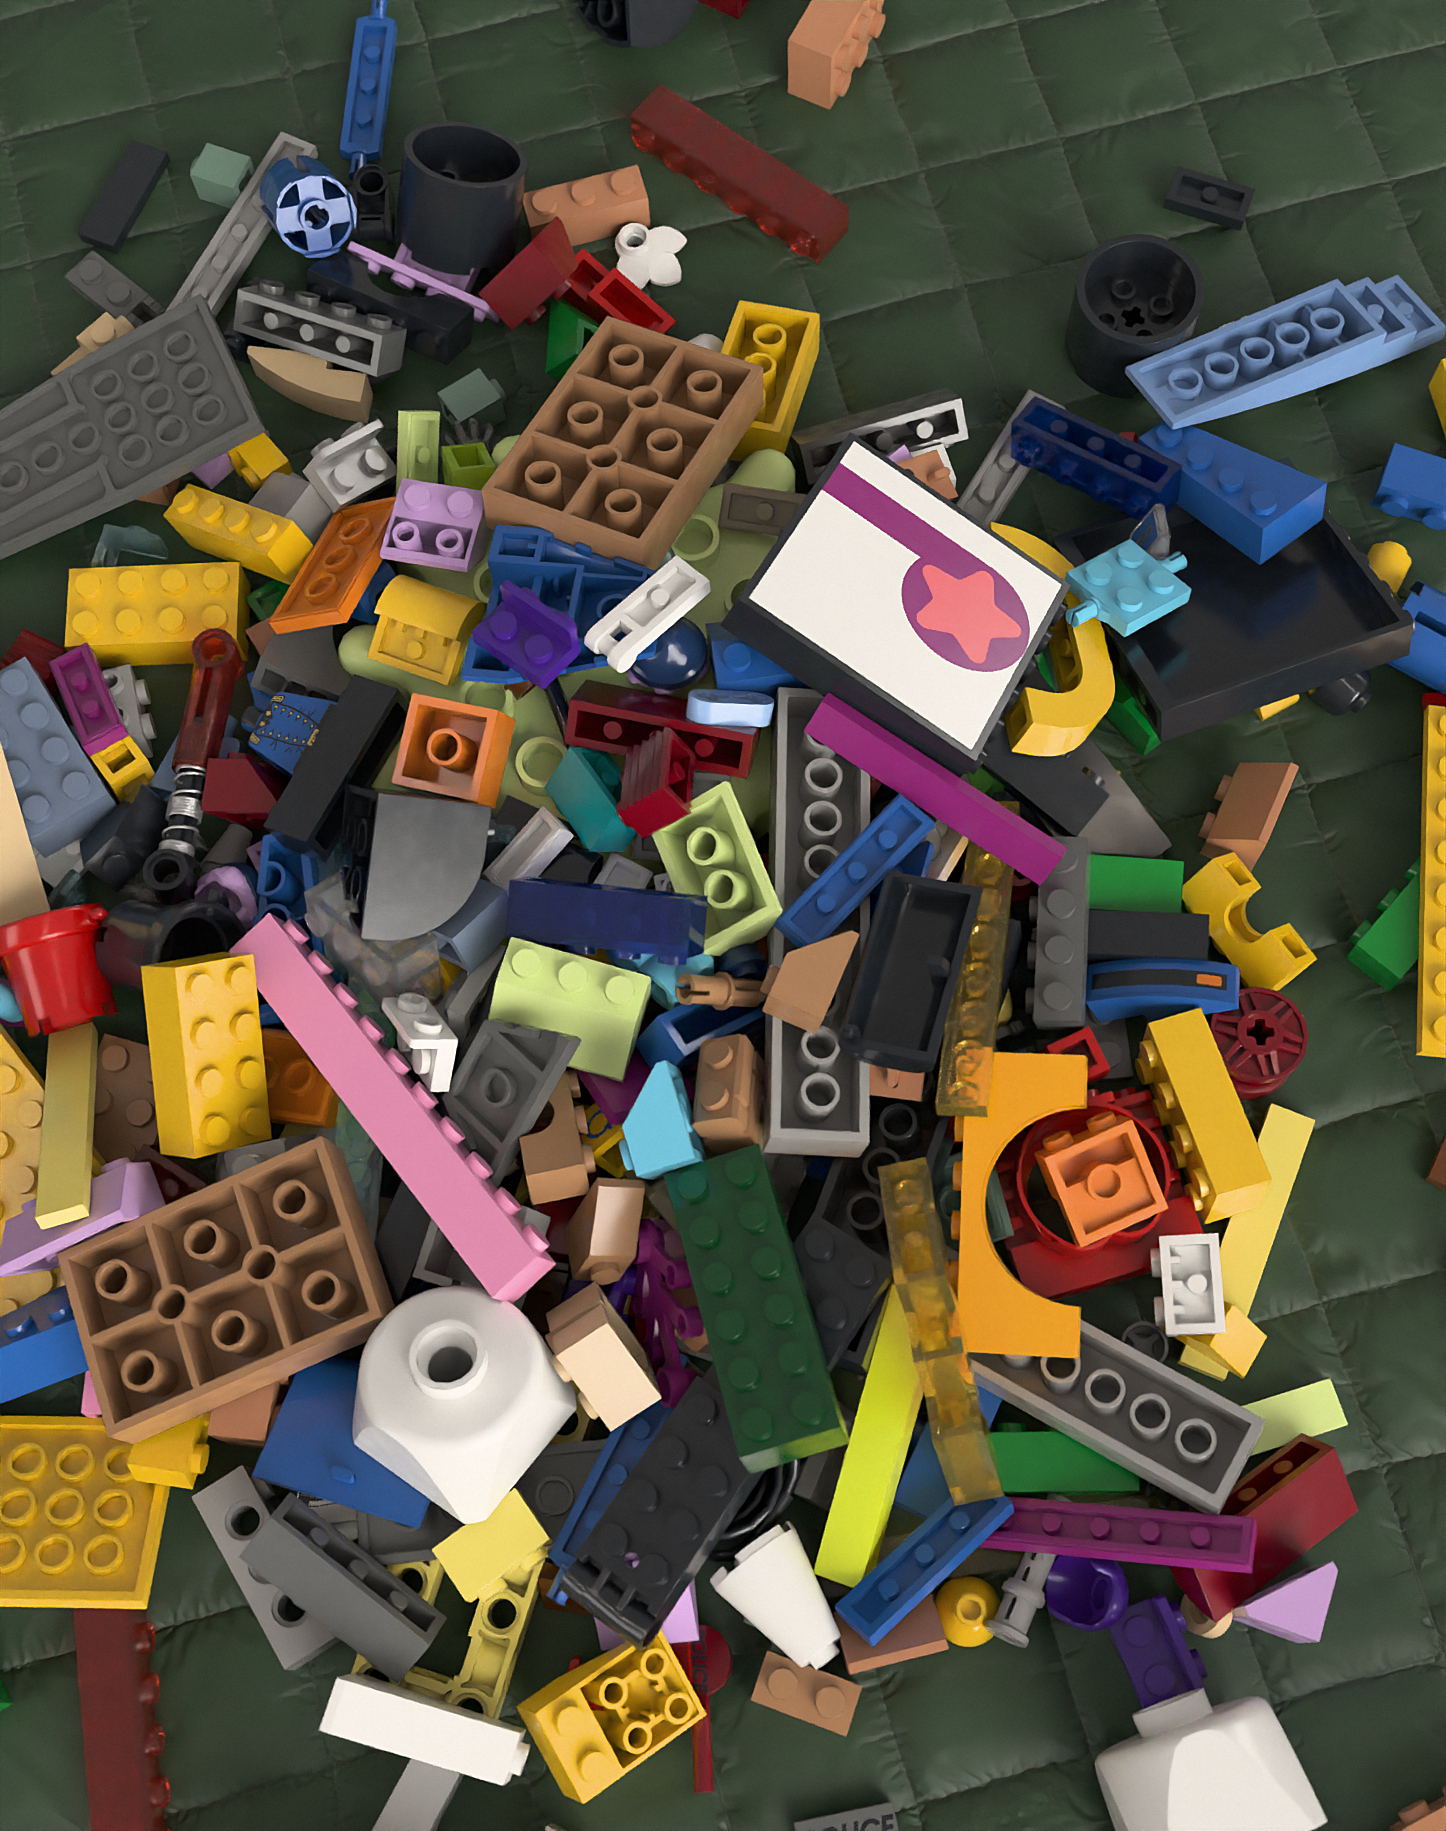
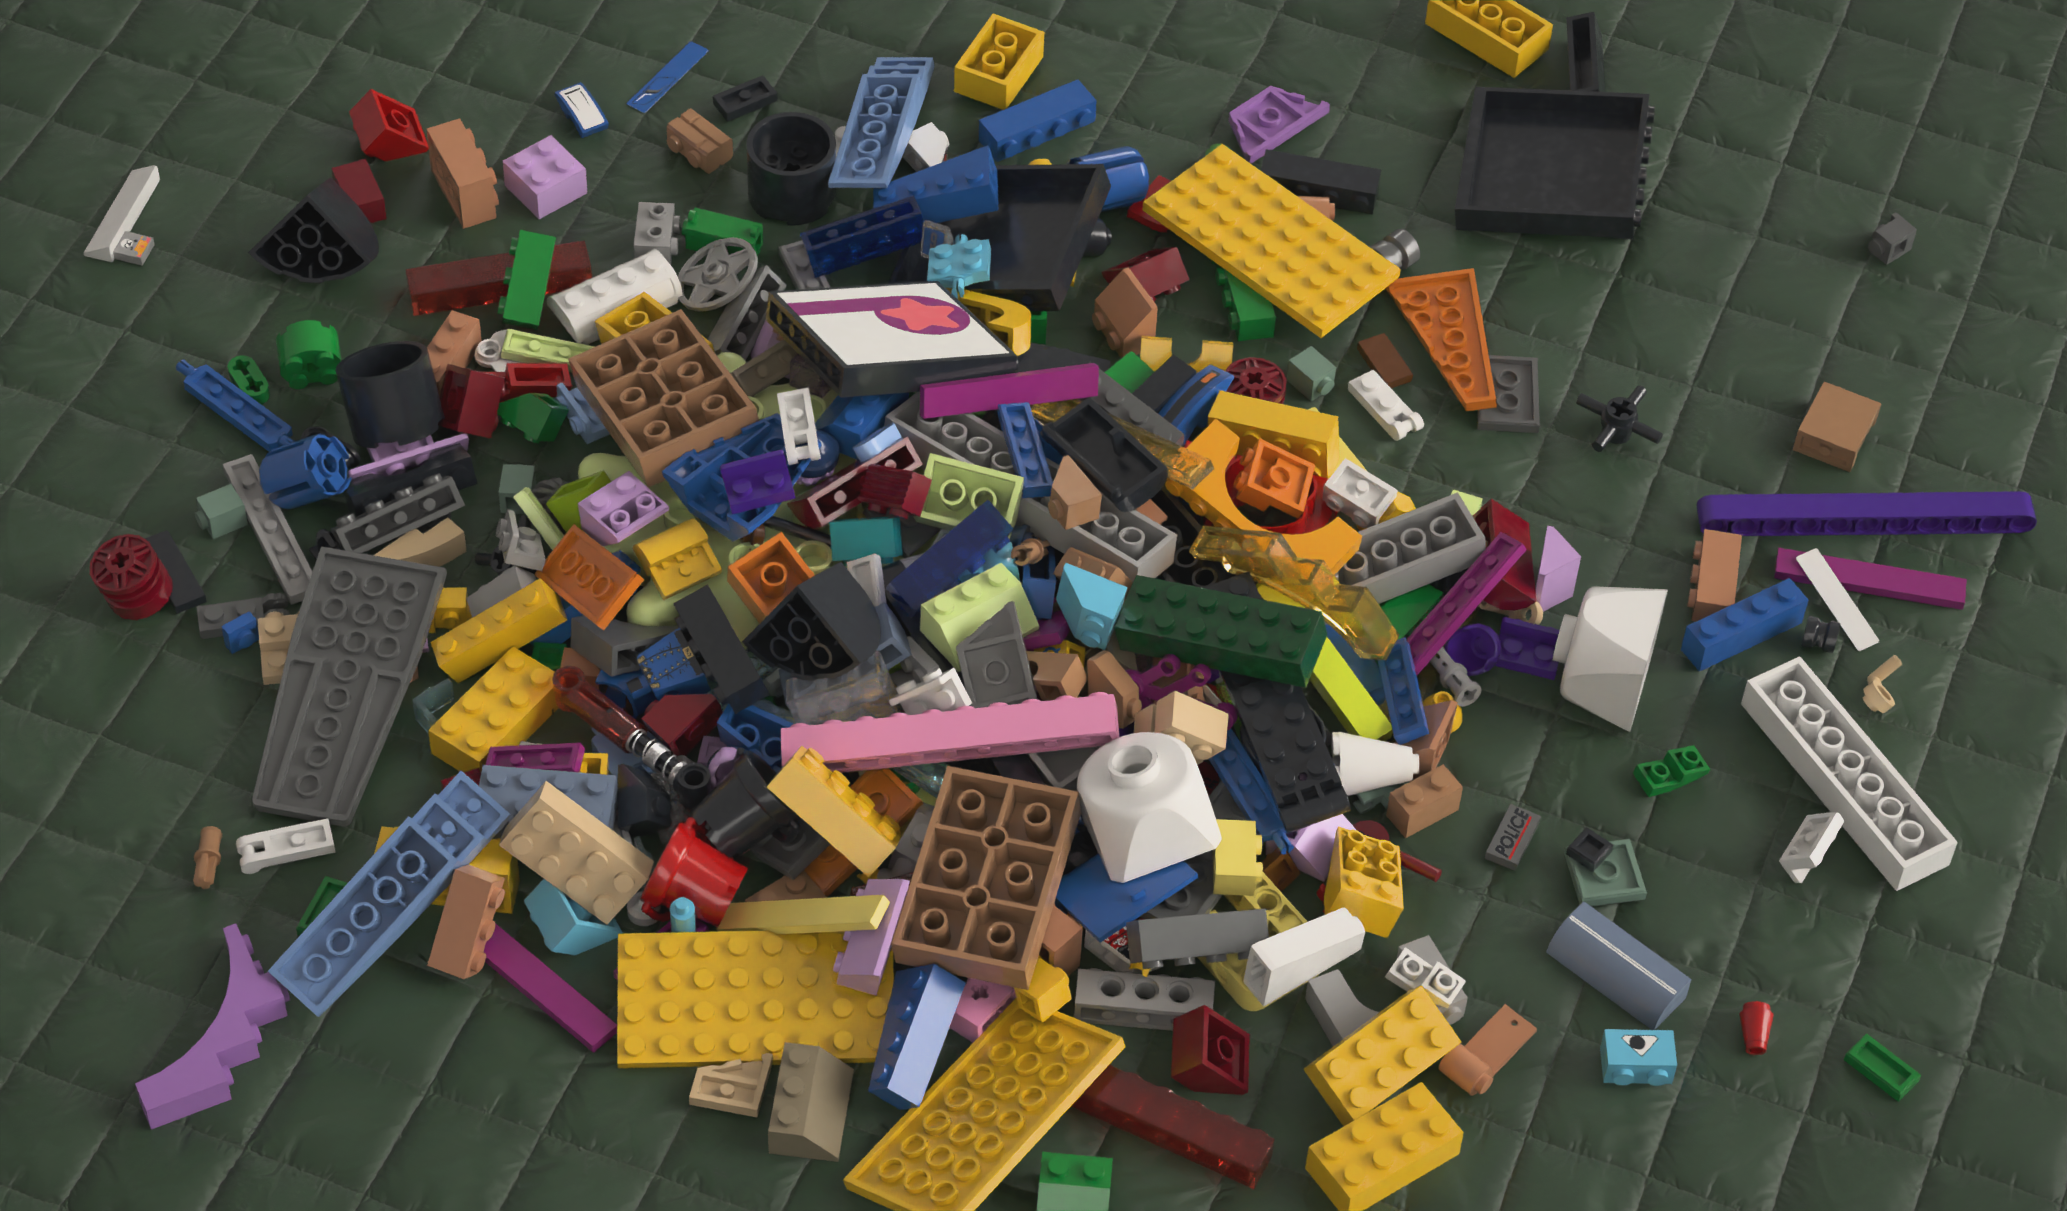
camera: 60 degrees left, 20 degrees down
none -> dark red wheel [90,534,172,620]
none -> blue plate [221,611,259,654]
none -> green beam [227,355,270,405]
none -> green brick [276,320,341,389]
none -> green brick [497,230,556,330]
none -> yellowish green tile [501,329,594,373]
none -> lavender brick [503,135,587,219]
none -> white container [547,249,683,345]
none -> slope [554,82,609,138]
none -> blue sticker [627,41,709,113]
none -> light grey brick [634,202,681,265]
none -> medium nougat brick [667,108,733,174]
none -> light grey wheel [678,237,758,311]
none -> green brick [682,208,763,257]
none -> white slope [902,122,949,172]
none -> dark red slope [1102,247,1189,302]
none -> dark red slope [1171,1005,1250,1095]
none -> sand green brick [1287,346,1336,401]
none -> white plate [1348,370,1424,441]

